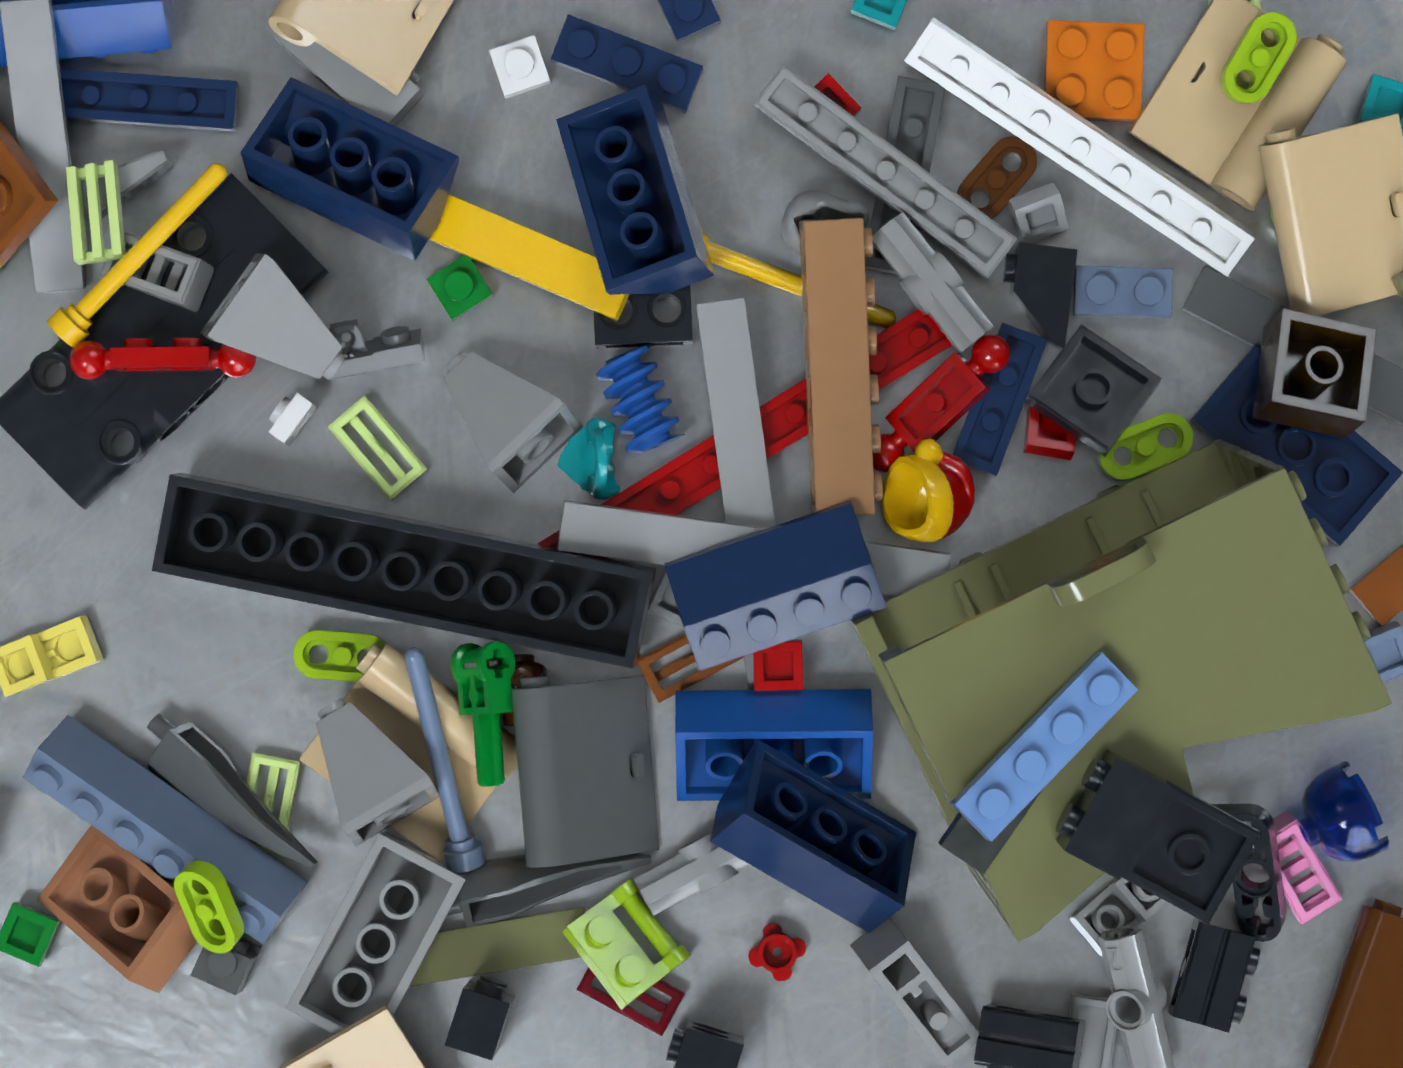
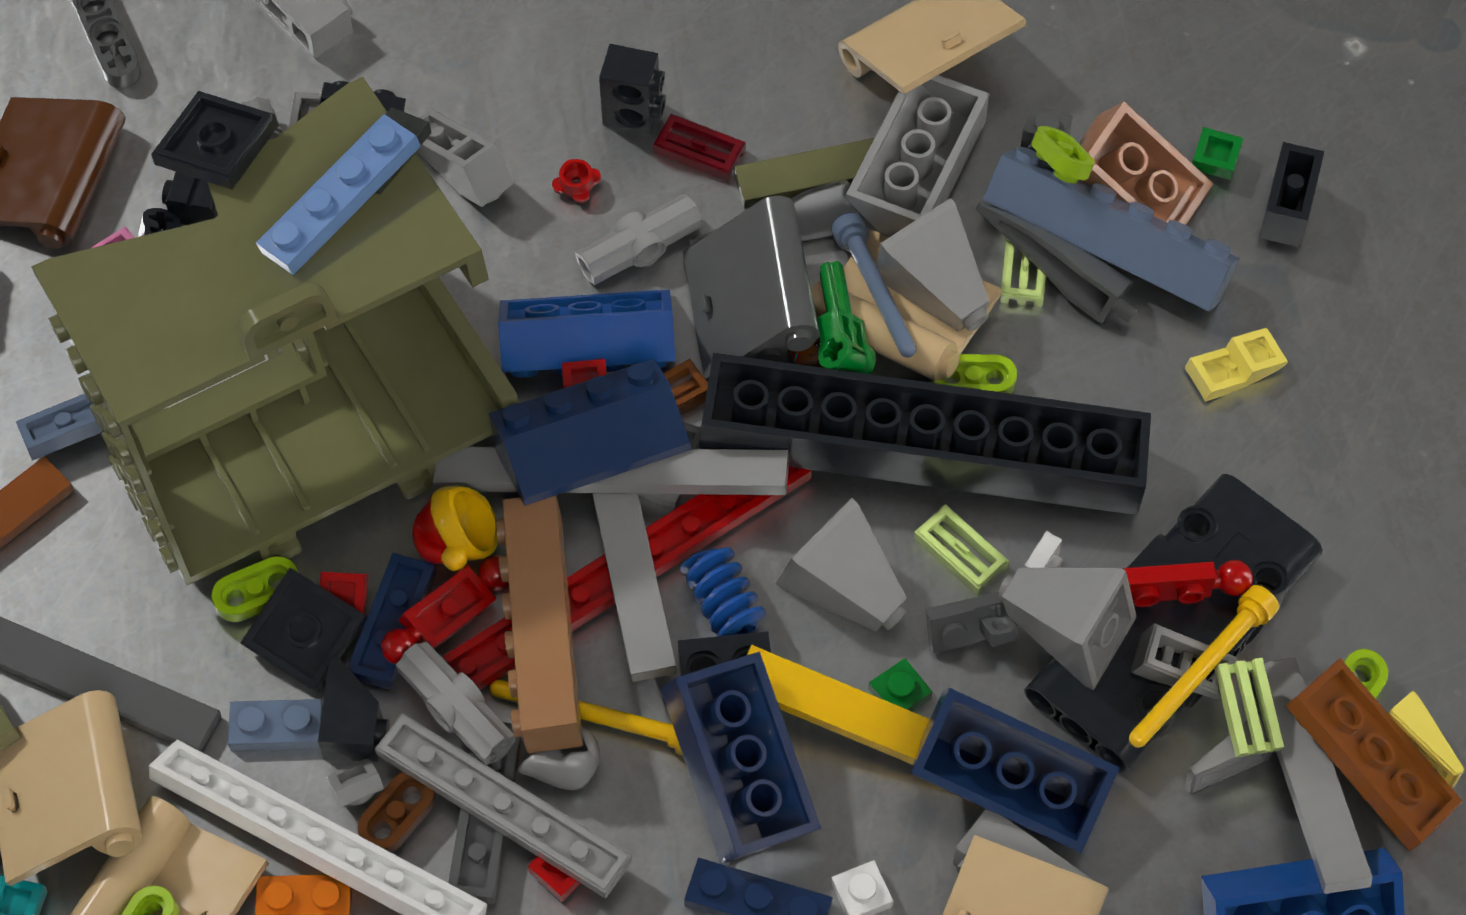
camera: 170 degrees right, 25 degrees down
dark blue plate [60,68,239,132] -> none
black brick [445,976,515,1061] -> none
teal piece [558,418,620,500] -> none
lime plate [562,878,692,1010] -> none
dark blue slope [710,739,916,933] -> none
black brick [1056,749,1171,880] -> none
dark blue plate [1190,346,1403,547] -> none
dark brown brick [1252,308,1377,438] -> none

